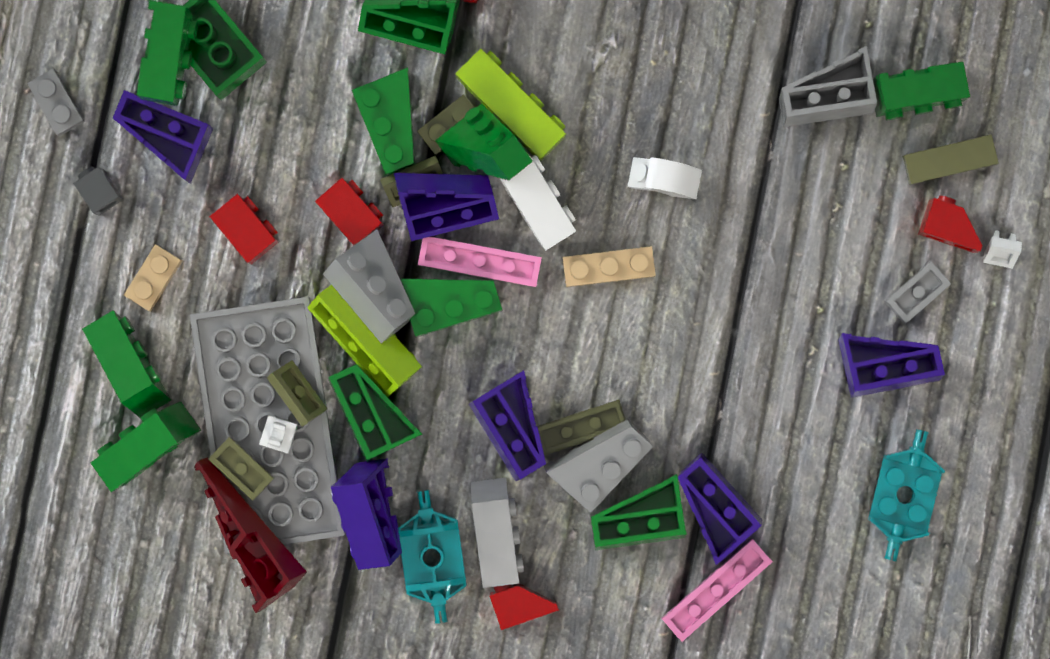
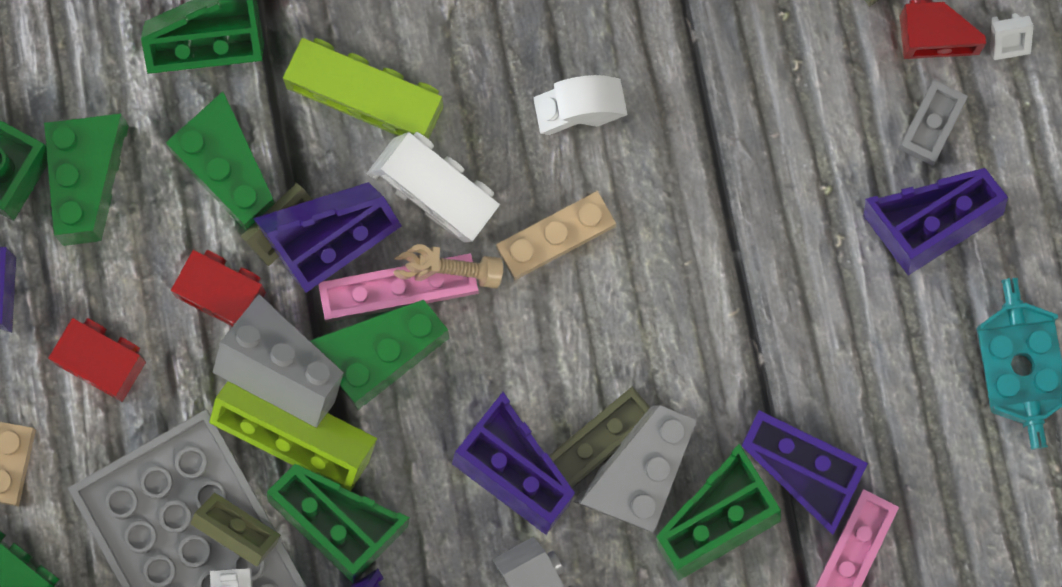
camera: 20 degrees left, 10 degrees down
olive plate [417,94,474,155] -> none
green wedge [435,103,533,180] -> none
none -> green wedge [44,113,129,246]
none -> tan bar [393,244,503,289]

